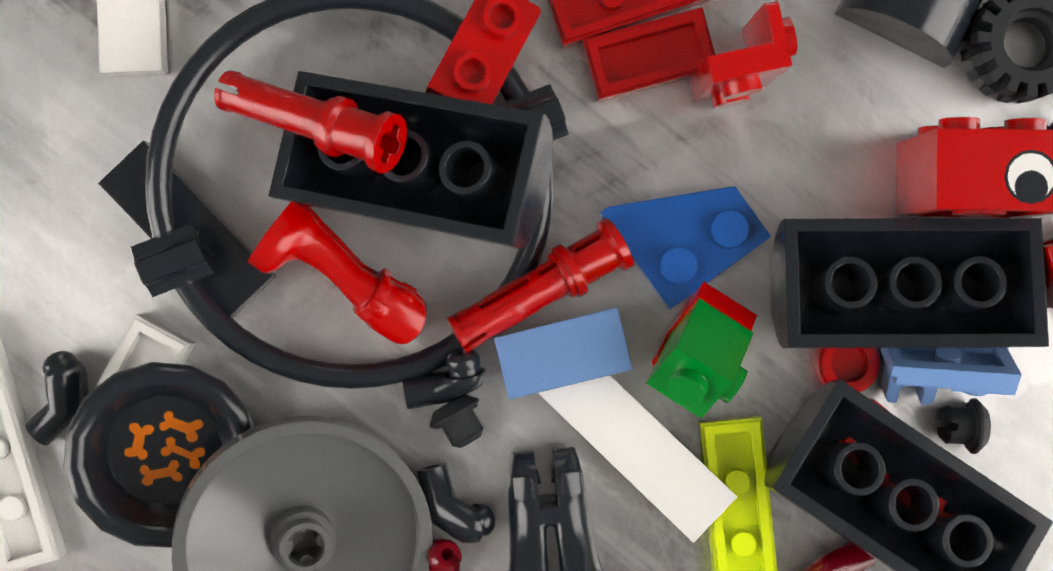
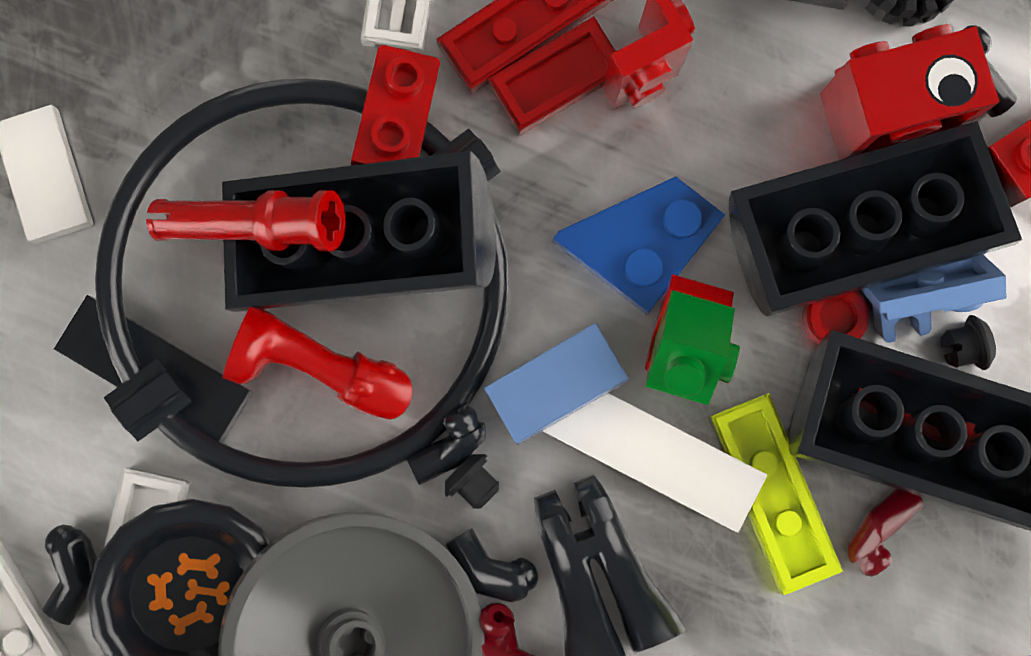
camera: 20 degrees left, 5 degrees down
red pin [446,218,634,354] -> none

